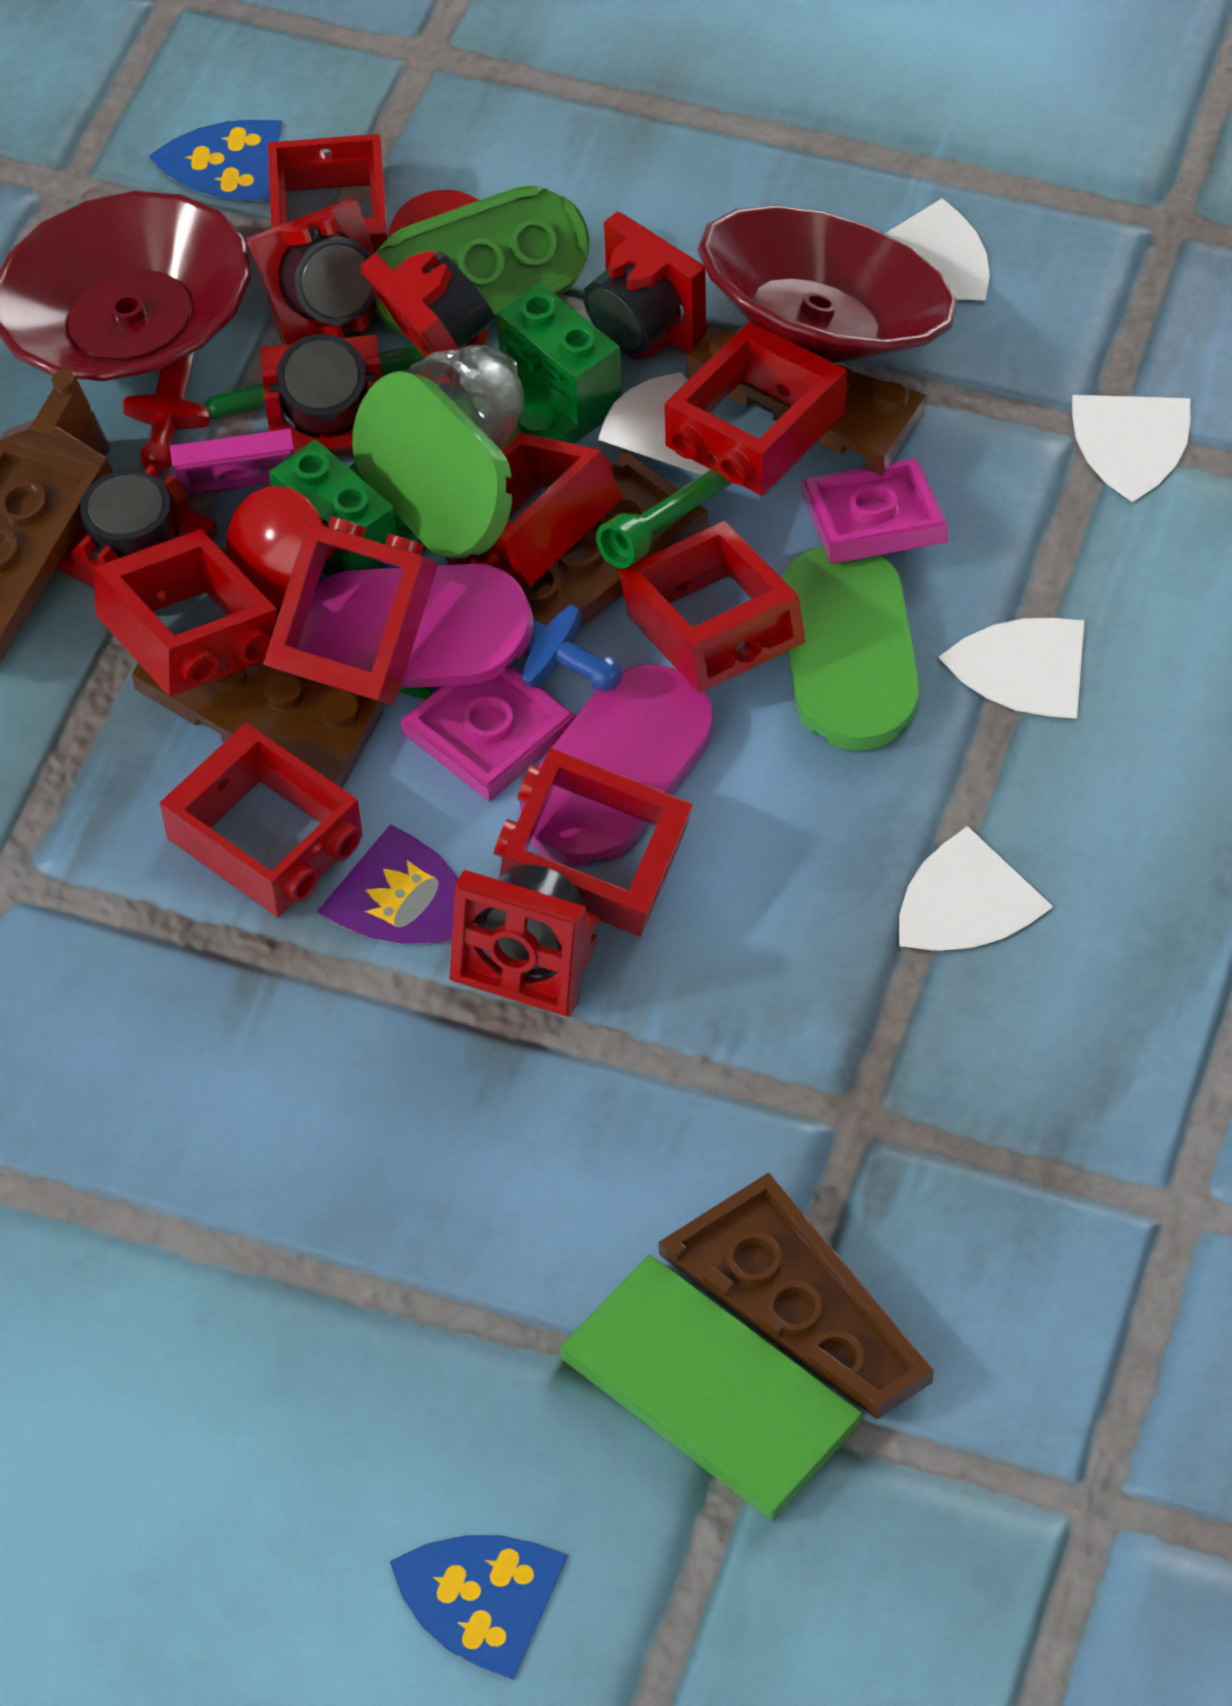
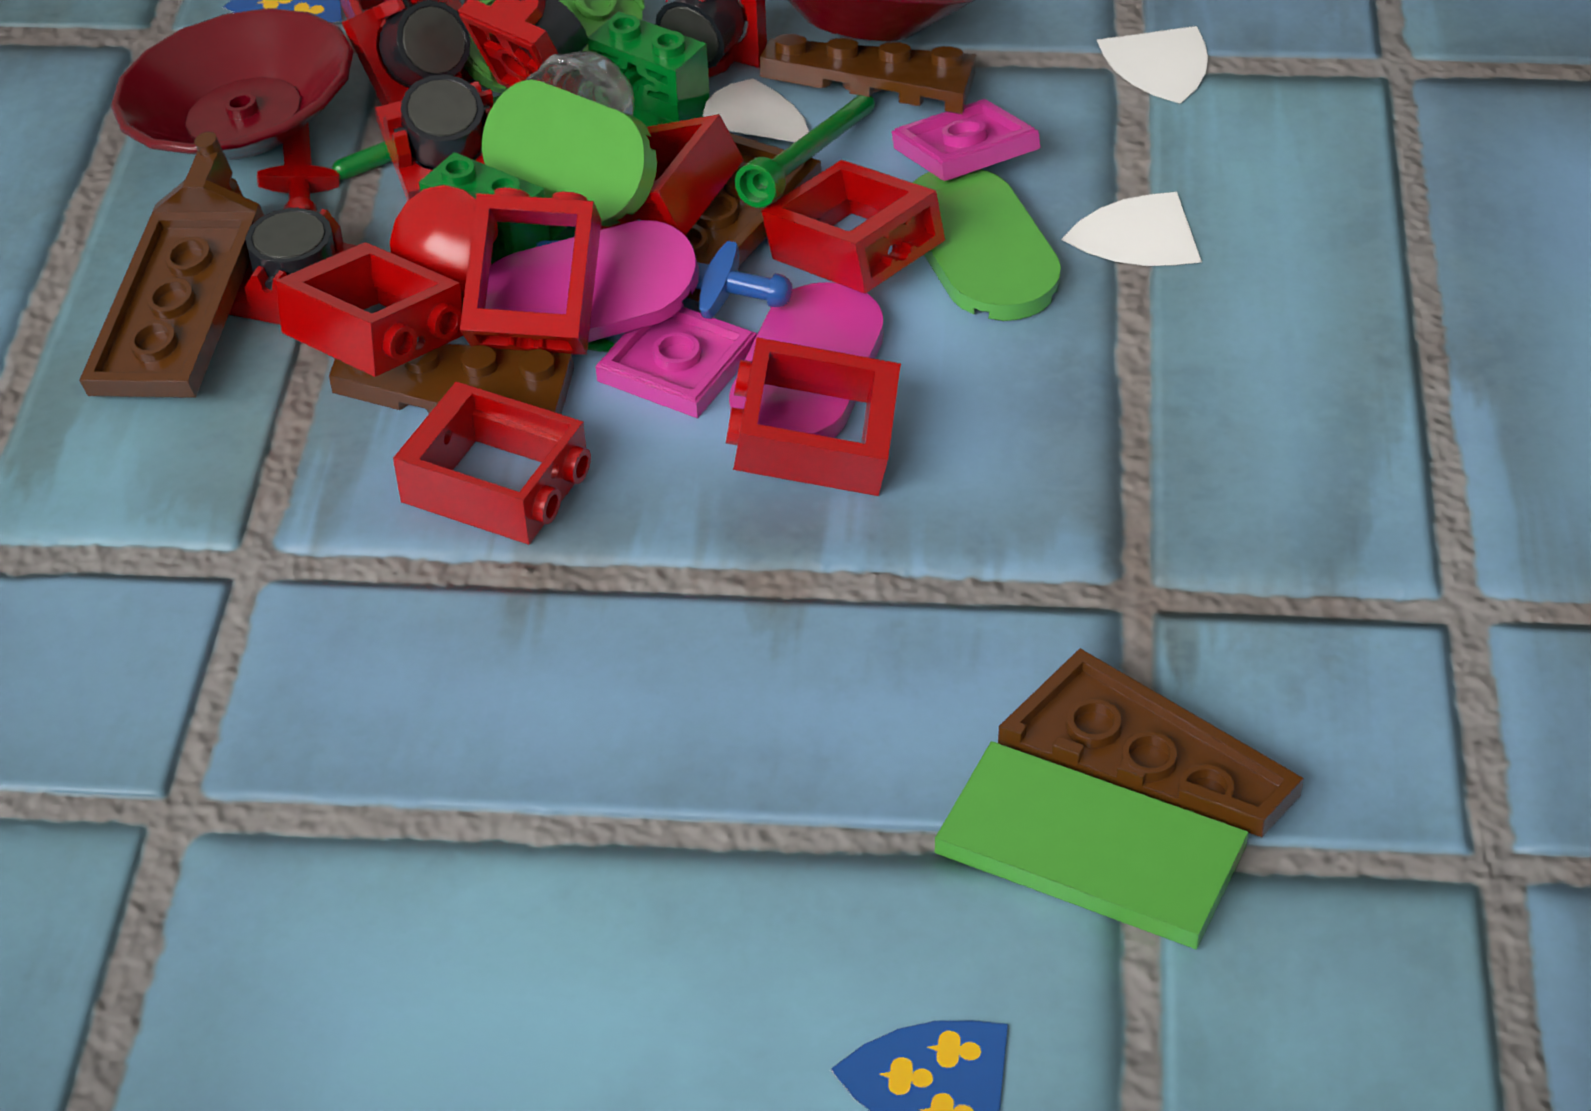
camera: 15 degrees left, 10 degrees down
dark pink tile [170,429,294,496] -> none
dark purple sticker [316,824,458,944] -> none
red piece [449,864,599,1018] -> none
red window [664,321,847,496] -> none
white sticker [899,826,1053,951] -> none

